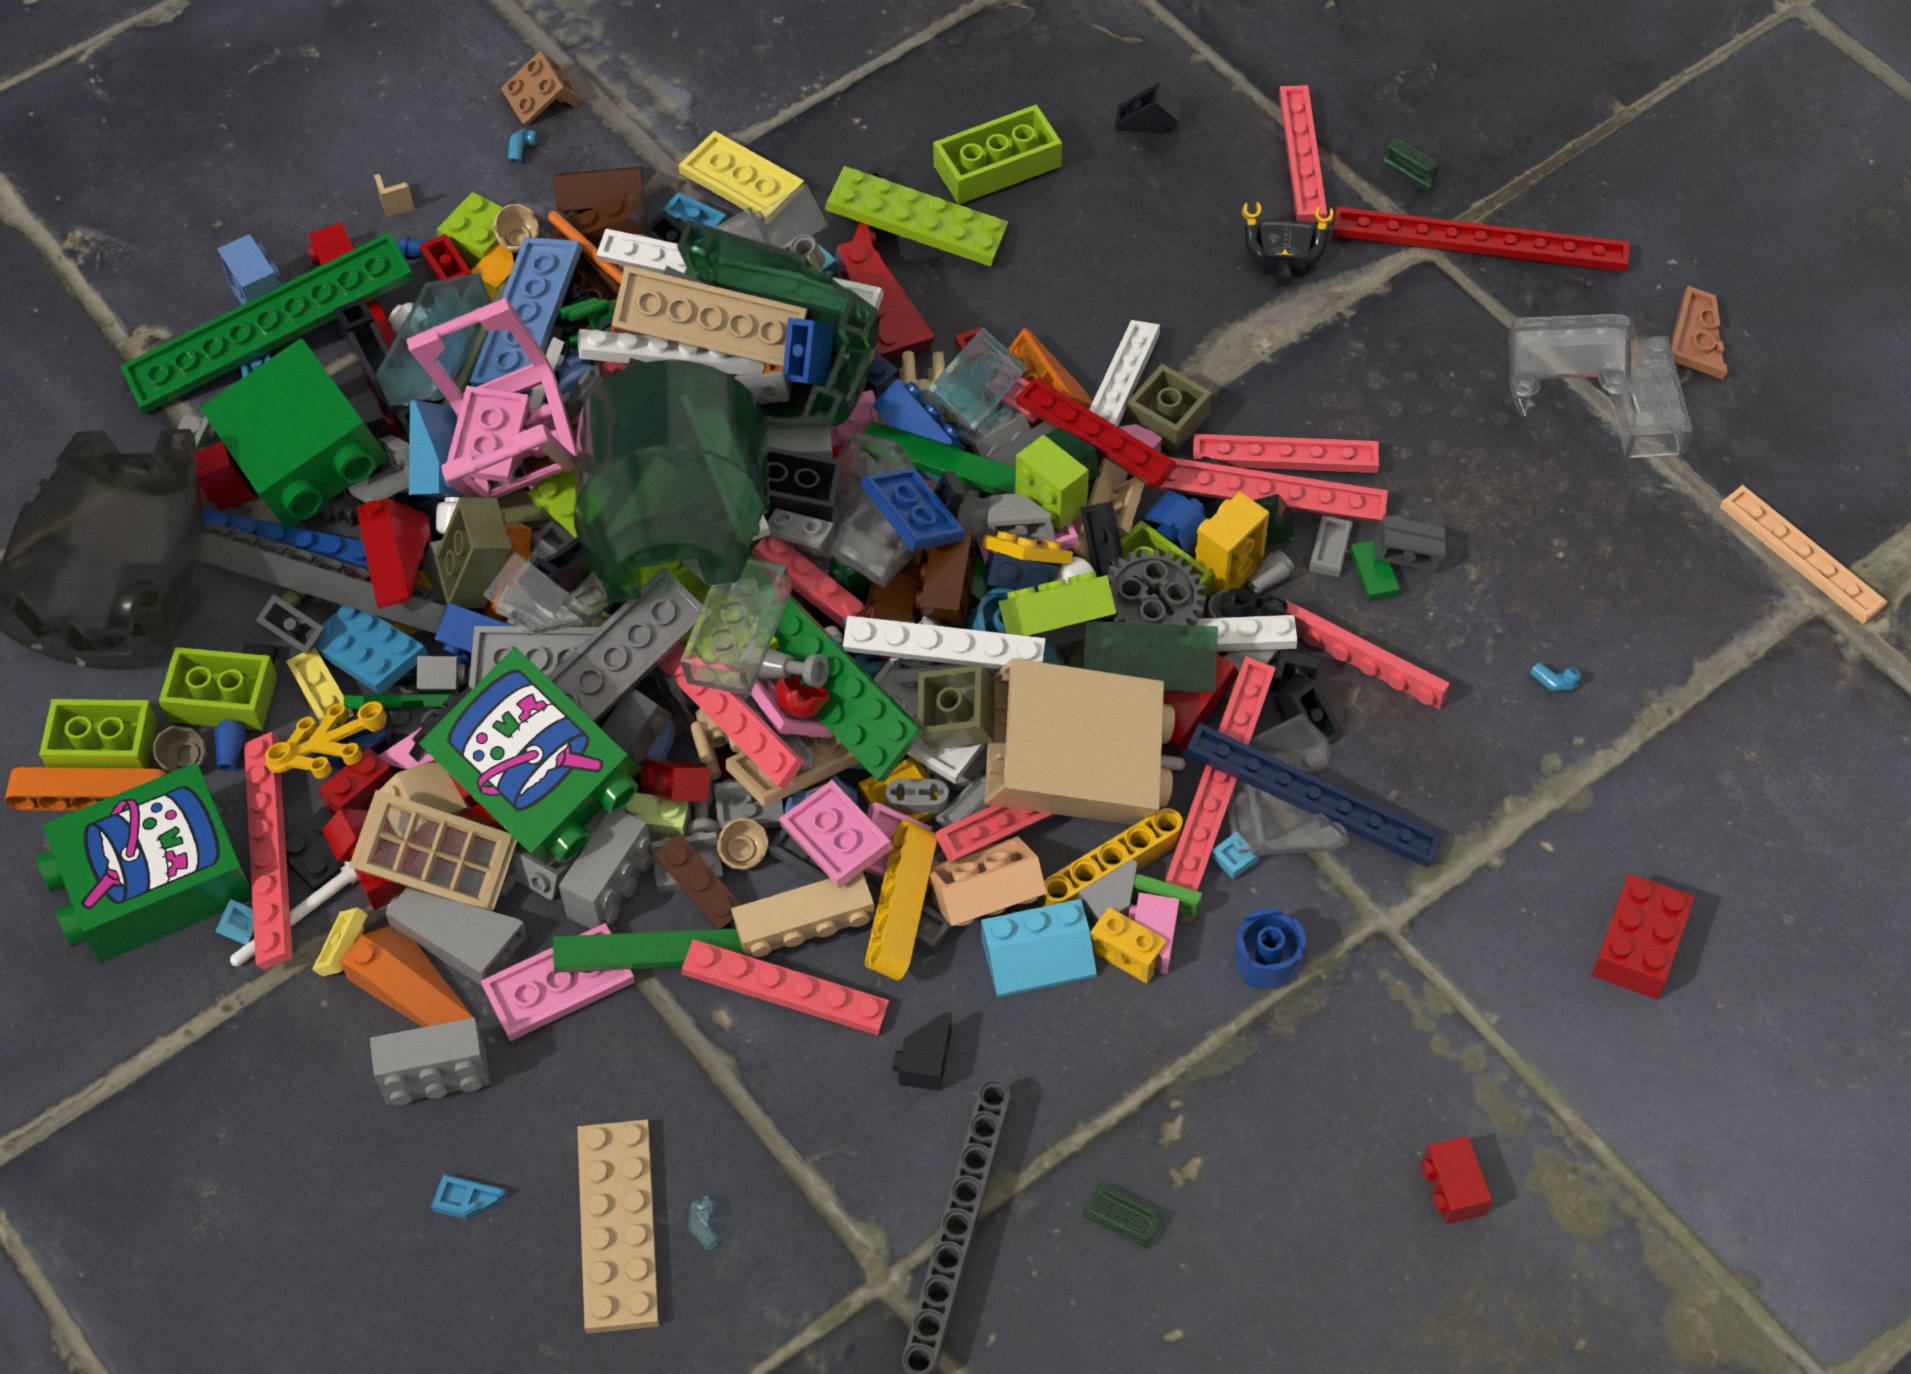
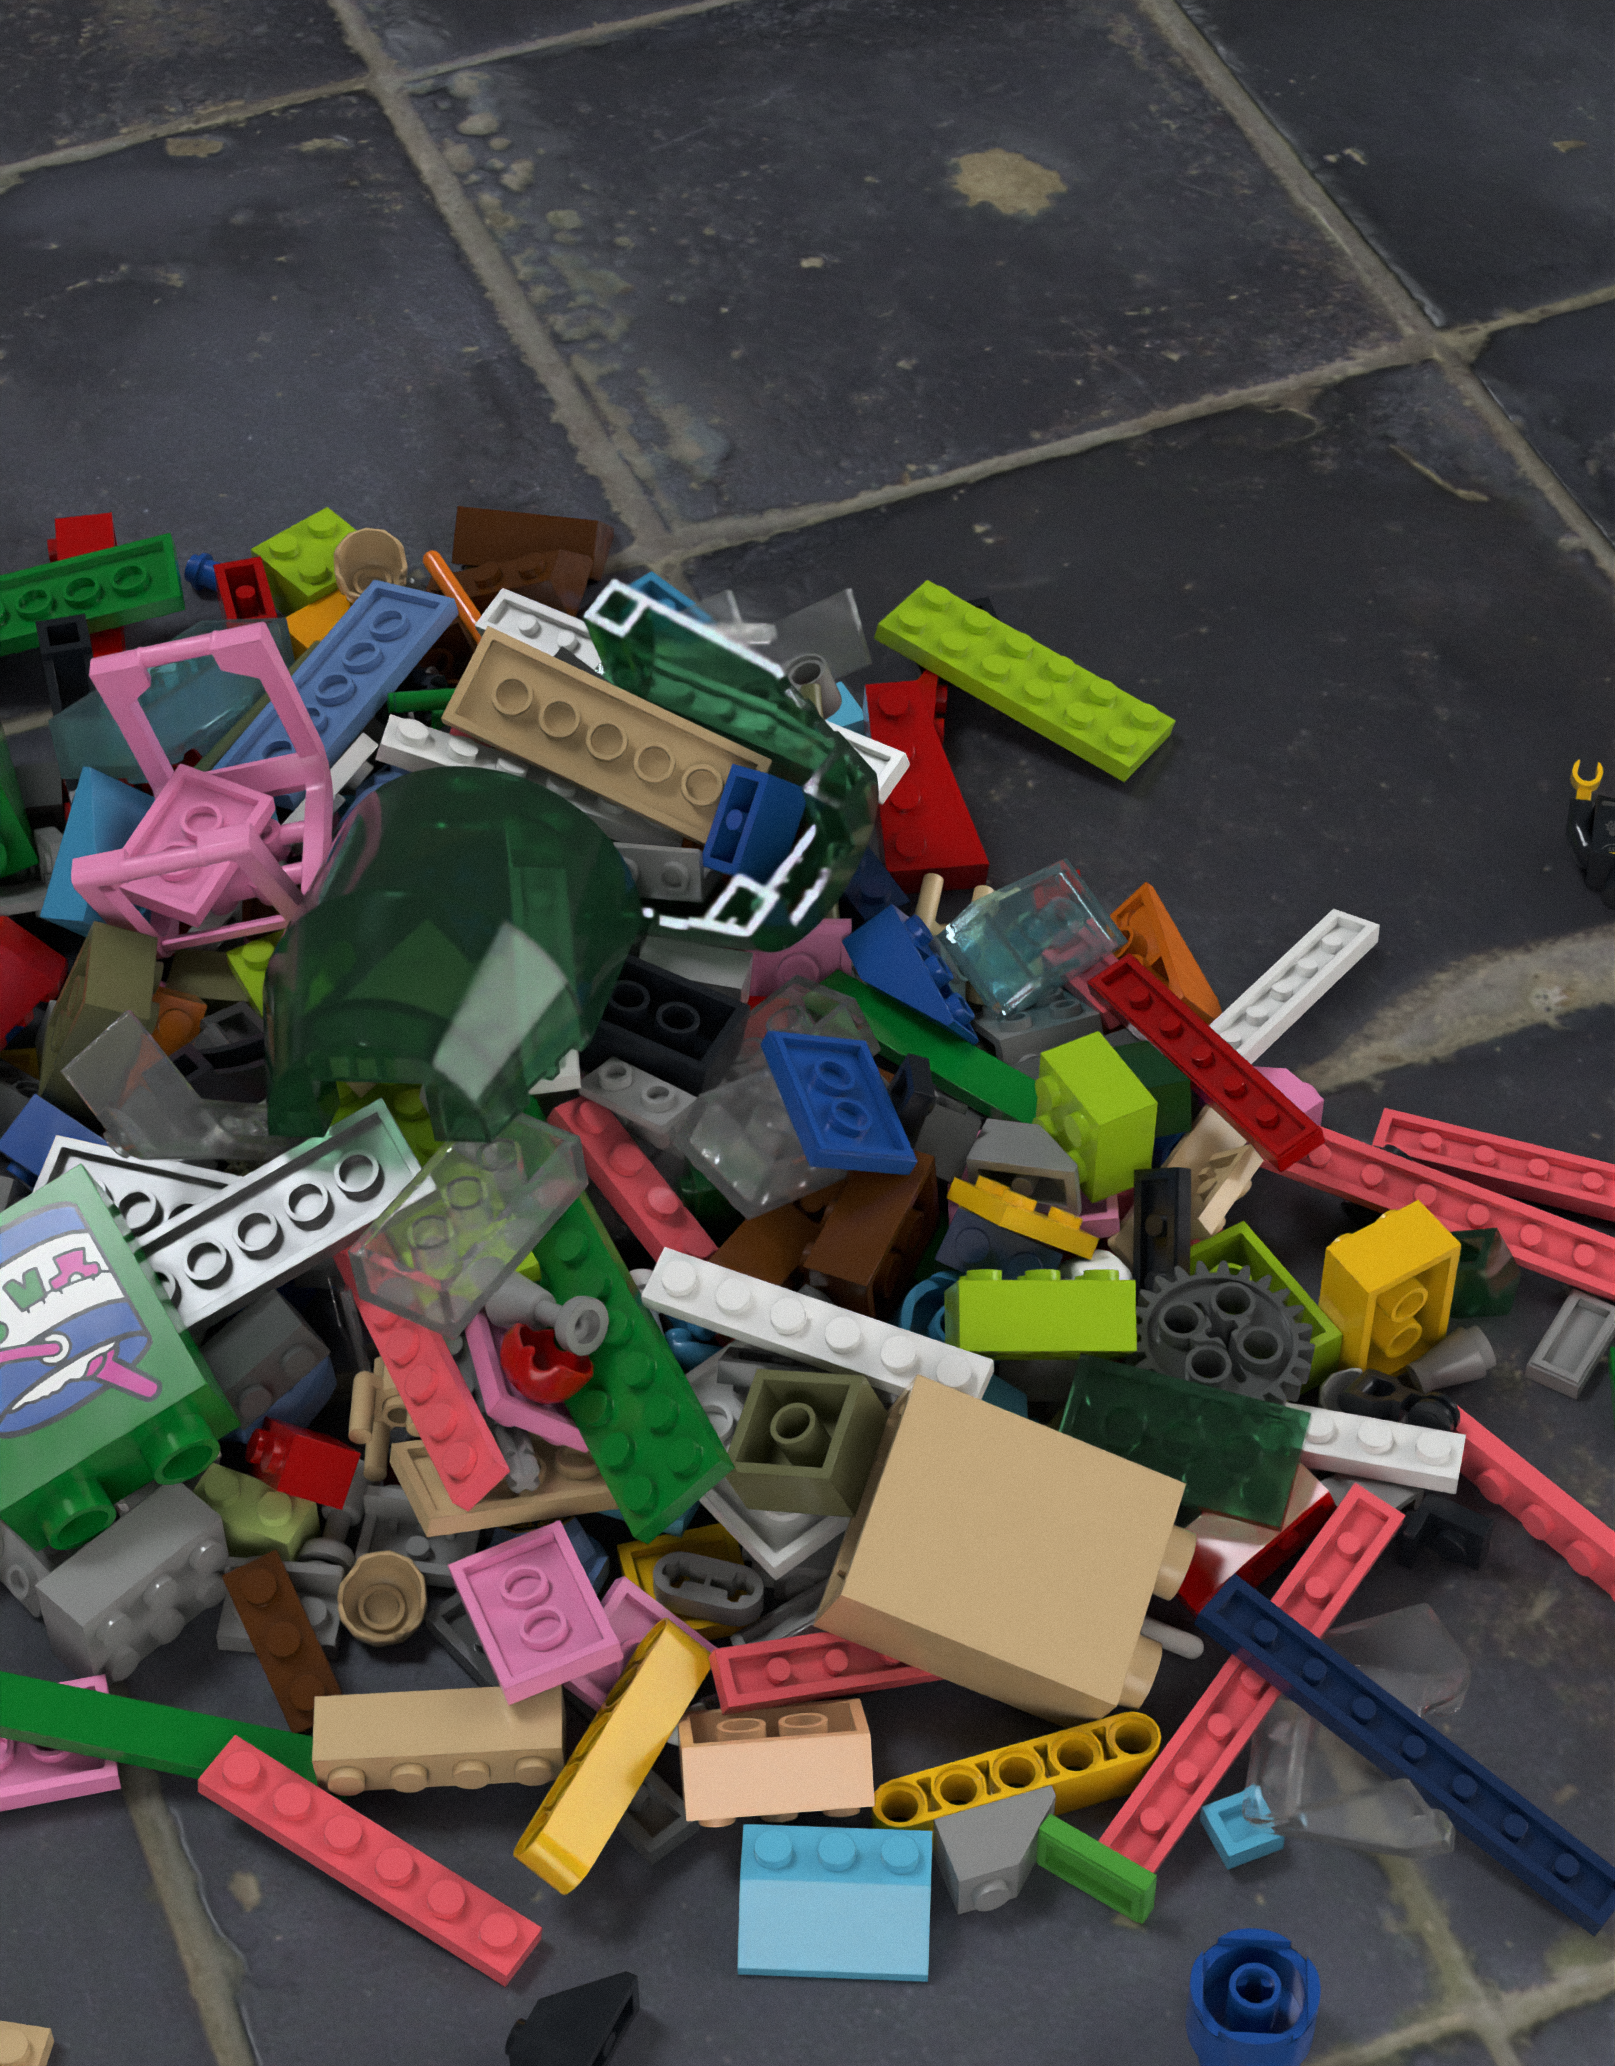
camera: 15 degrees right, 10 degrees down
tan panel [374,174,415,218] -> none
medium nougat bracket [501,51,583,126] -> none
dark azure arm [508,129,537,164] -> none
light yellow plate [678,131,805,224] -> none
lime brick [933,104,1062,205] -> none
yellow bracket [1090,908,1166,984] -> none
black slope [1115,82,1182,134] -> none
olive brick [1125,364,1212,454] -> none
bright pink slope [1128,893,1179,975] -> none
blue brick [1138,490,1206,556] -> none
black slope [1270,676,1343,751] -> none

